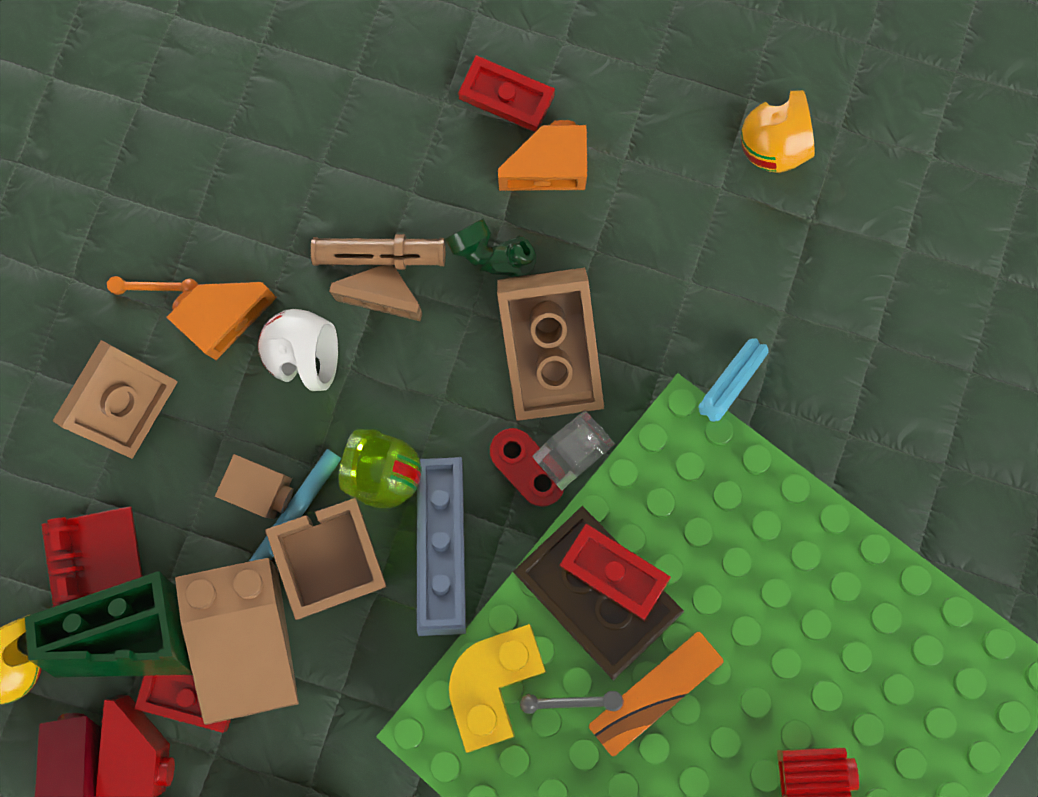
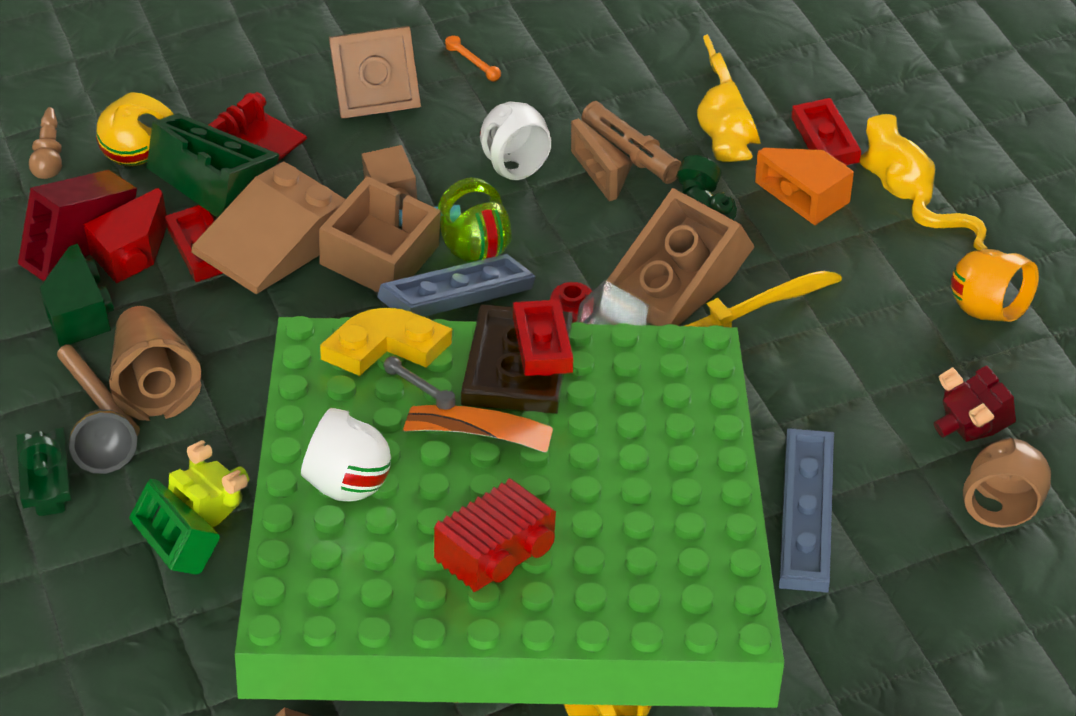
camera: 50 degrees right, 35 degrees down
orange slope [166,282,277,360] -> none
medium azure axle [698,338,769,422] -> none
none -> yellow sword [685,271,842,327]
none -> yellow animal [697,34,761,162]
none -> sand blue tile [779,428,834,592]
none -> yellow animal [860,114,987,250]
none -> dark red piece [934,365,1016,442]
none -> medium nougat helmet [963,438,1051,528]

